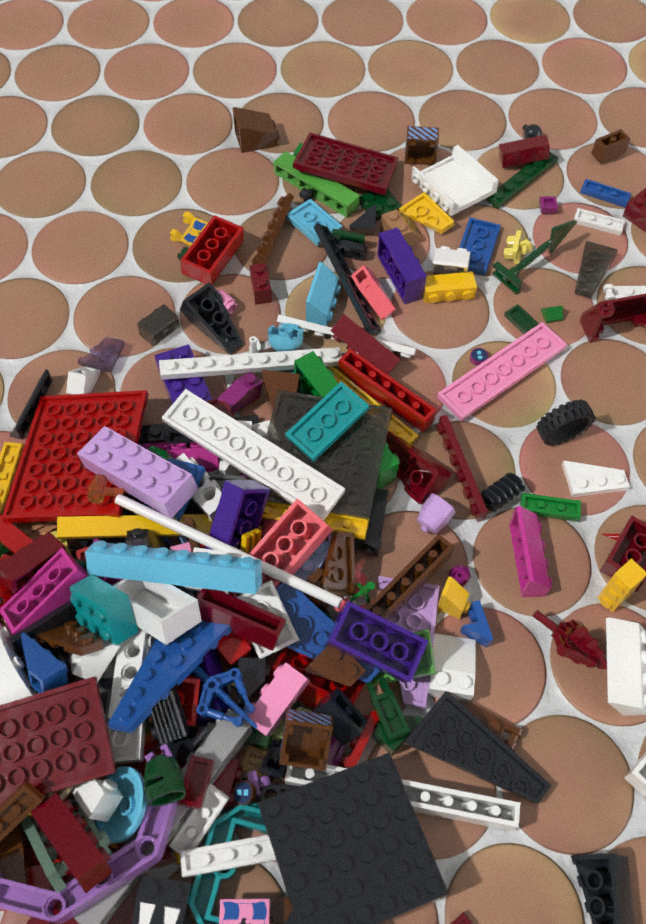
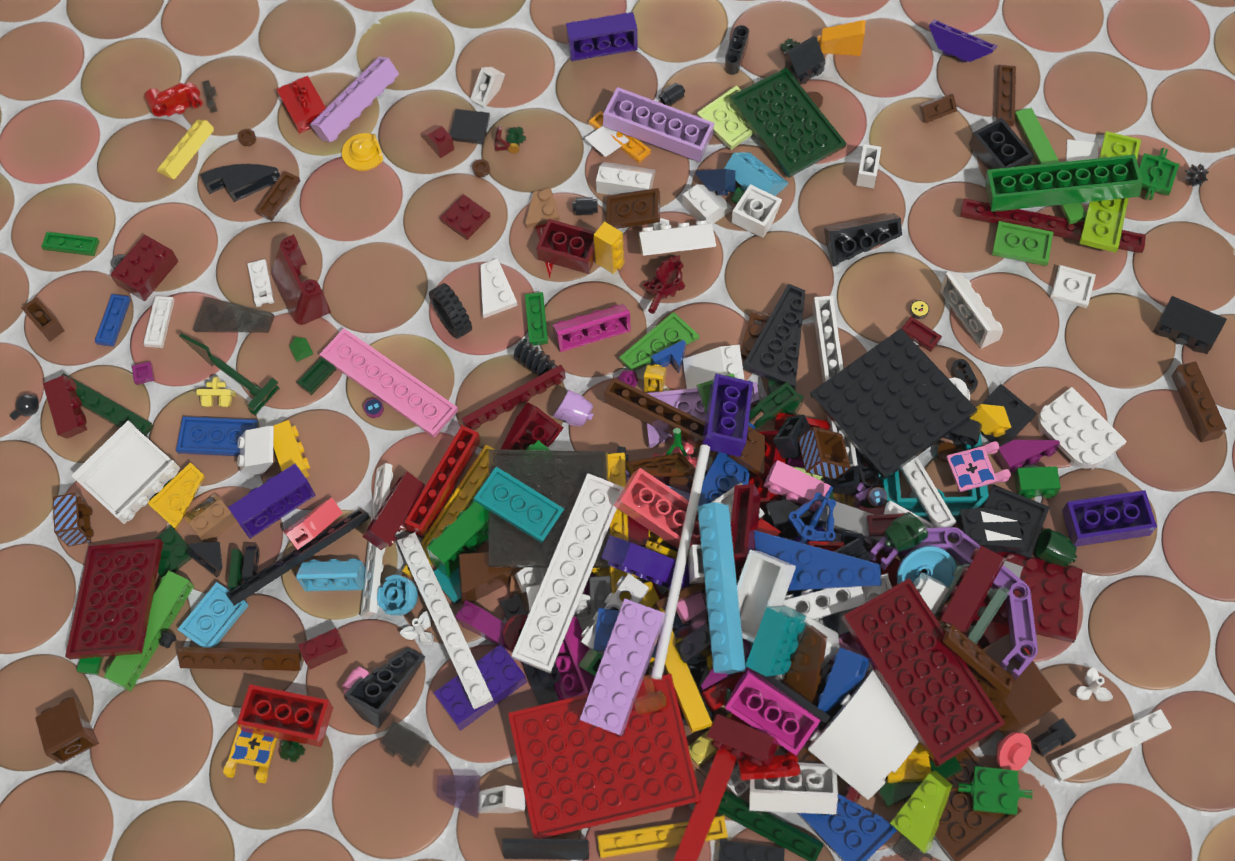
camera: 100 degrees left, 5 degrees up
none -> bright green wing [619,312,699,371]

